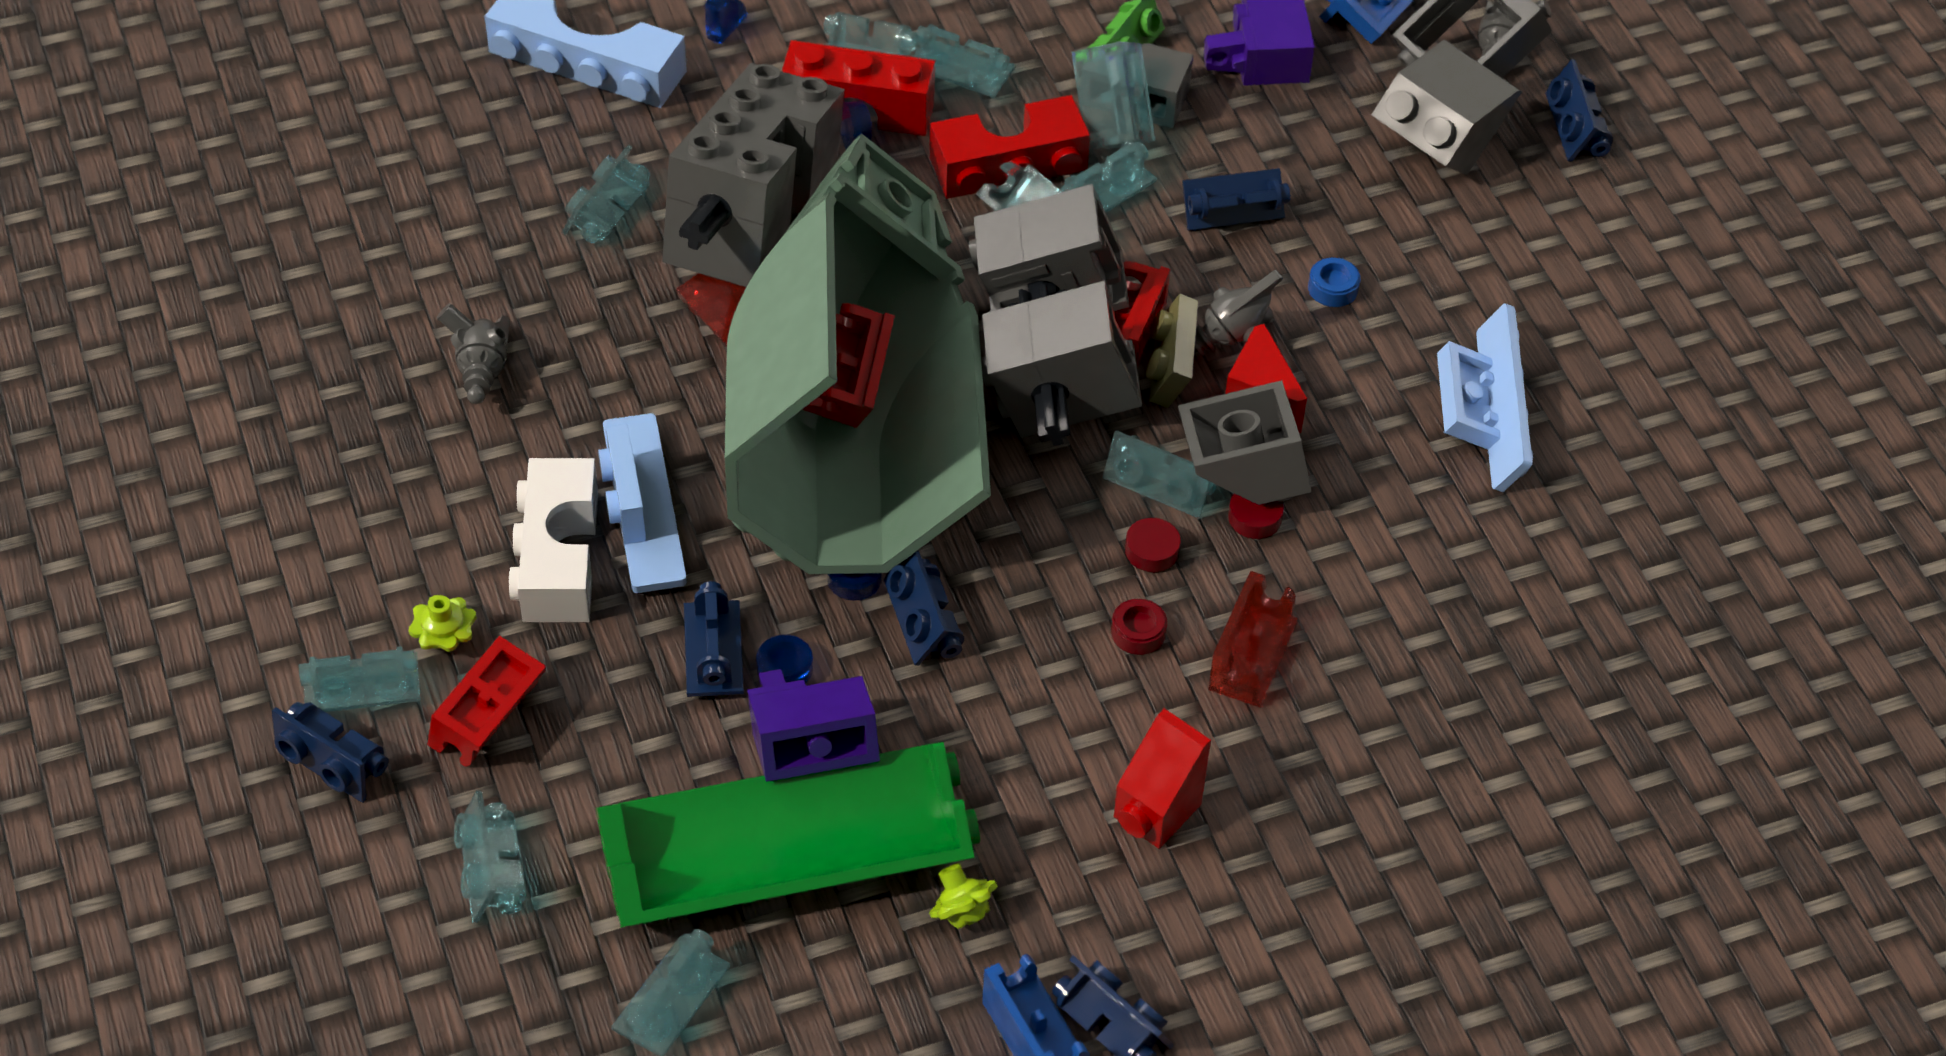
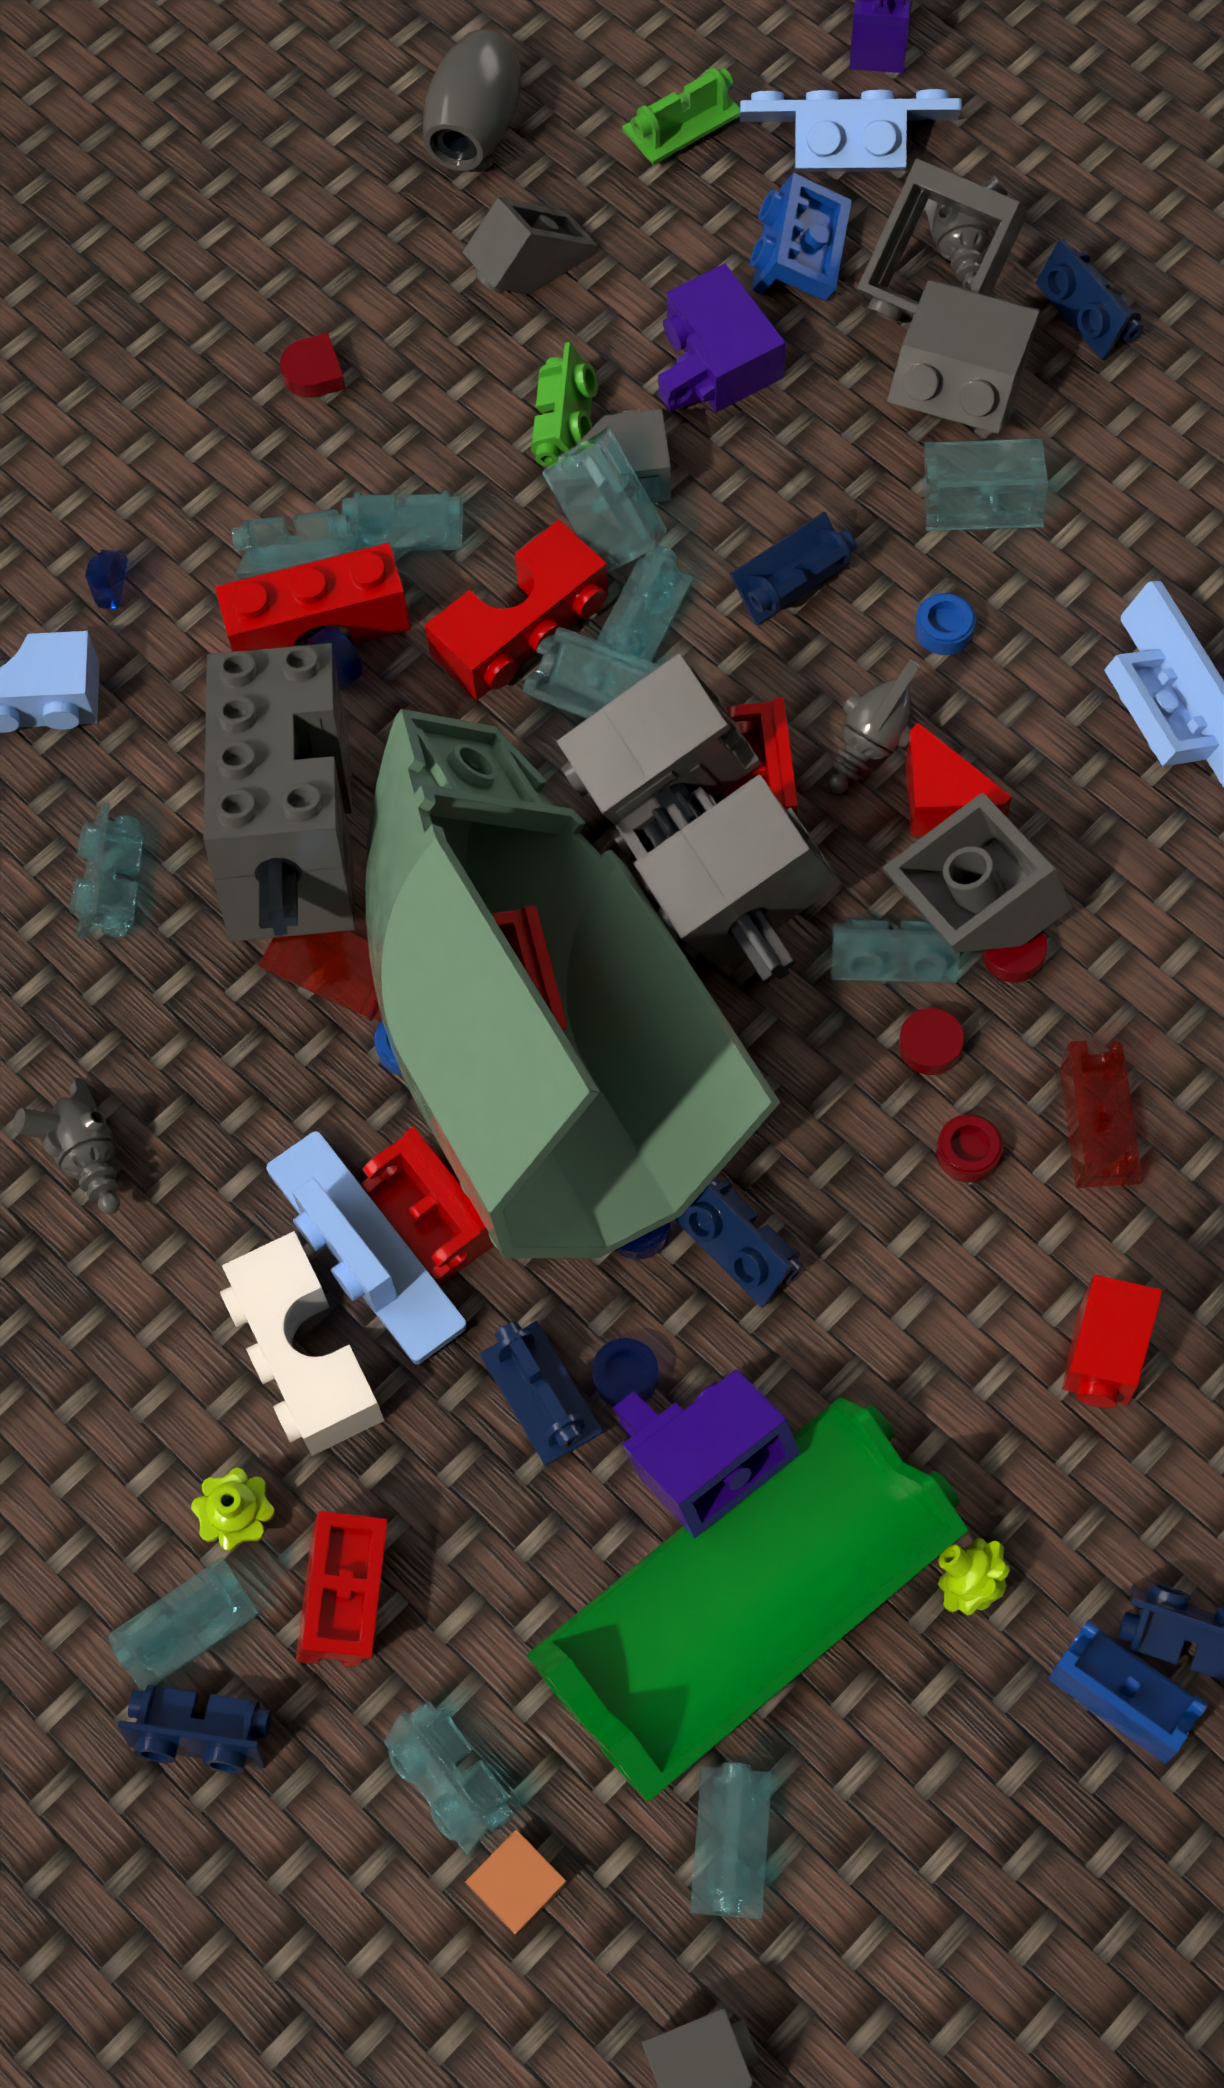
camera: 20 degrees left, 15 degrees up
olive plate [1146,294,1198,408] -> none
none -> red hinge [361,1126,495,1286]
none -> nougat tile [465,1830,567,1937]
none -> clear light blue hinge [922,439,1048,531]

